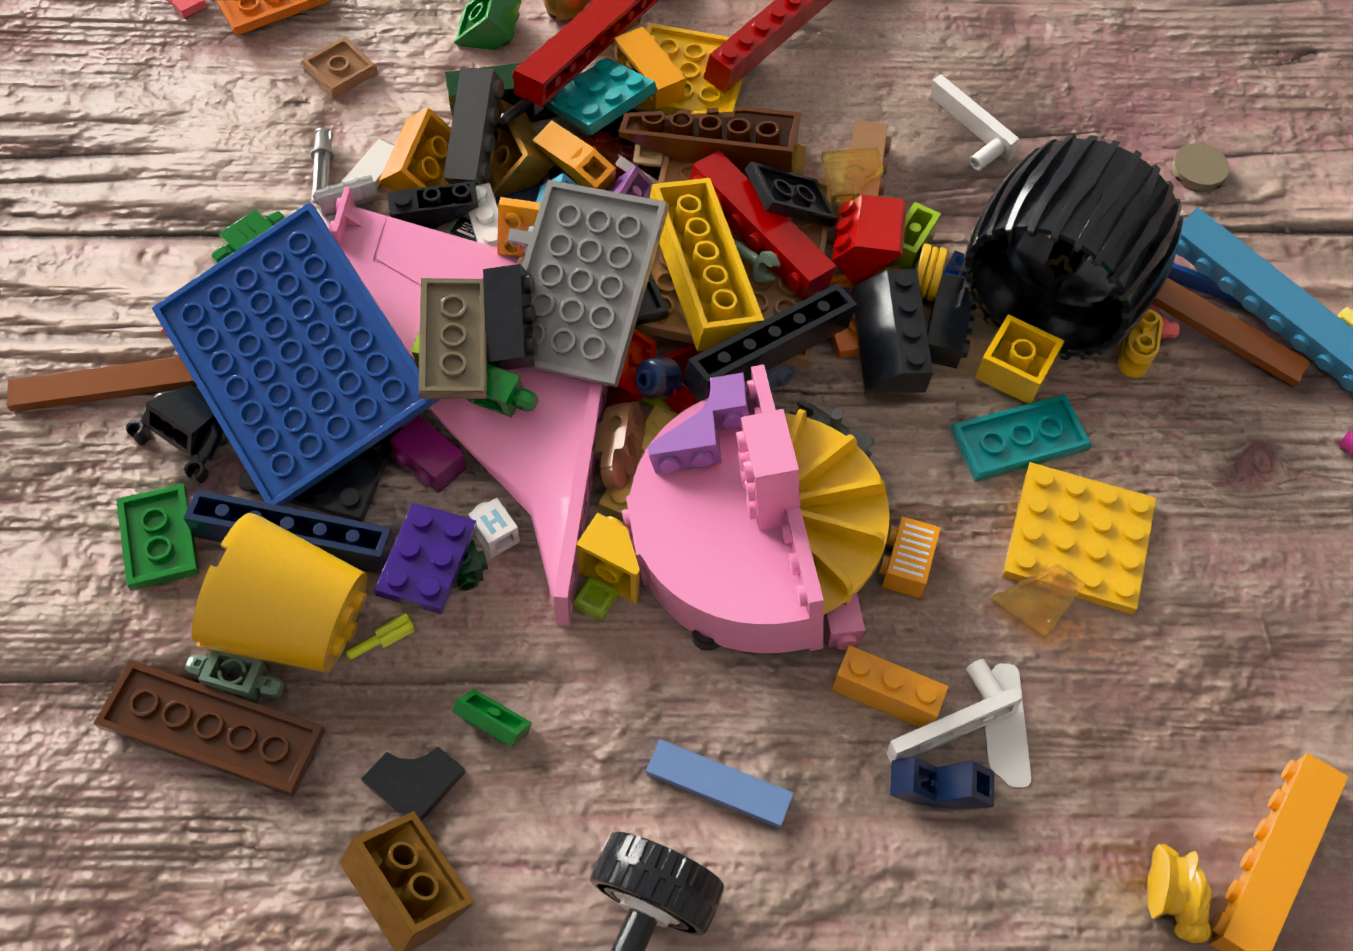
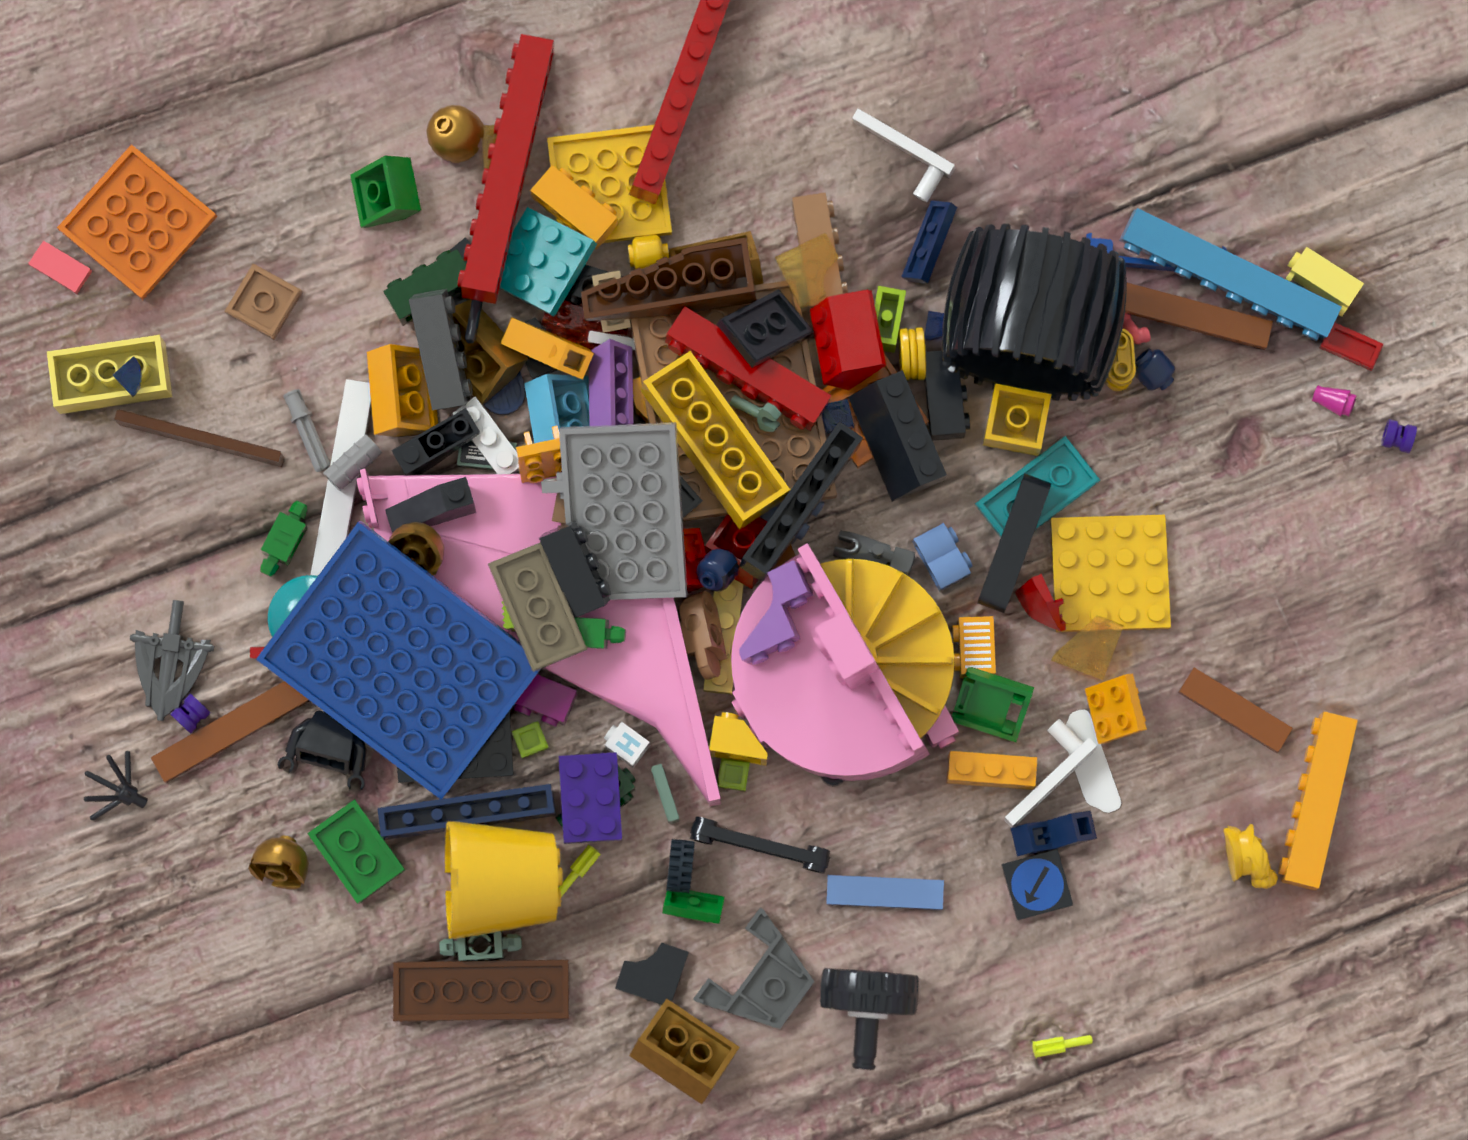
camera: 15 degrees left, 20 degrees up
dark tan tile [1171,143,1230,191] -> none
none -> light yellow brick [47,335,172,414]
none -> clear blue tile [113,356,142,397]
none -> reddish brown tile [114,409,285,467]
none -> dark grey bar [130,600,215,721]
none -> dark purple wheel [170,694,211,734]
none -> pearl gold cylinder [248,835,309,889]
none -> black slope [385,477,476,533]
none -> pearl gold cylinder [388,522,444,576]
none -> lime tile [511,721,549,759]
none -> sand green tile [651,763,680,824]
none -> black wheel [666,839,695,893]
none -> black piece [690,816,830,874]
none -> dark grey wing [693,907,815,1029]
none -> dark blue plate [901,201,957,284]
none -> medium blue brick [912,523,973,592]
none -> green container [951,667,1034,742]
none -> black beam [977,474,1052,613]
none -> tile [1001,849,1073,921]
none -> red slope [1015,574,1066,631]
none -> light orange plate [1085,673,1147,744]
none -> dark blue head [1135,348,1175,391]
none -> dark orange tile [1178,668,1293,753]

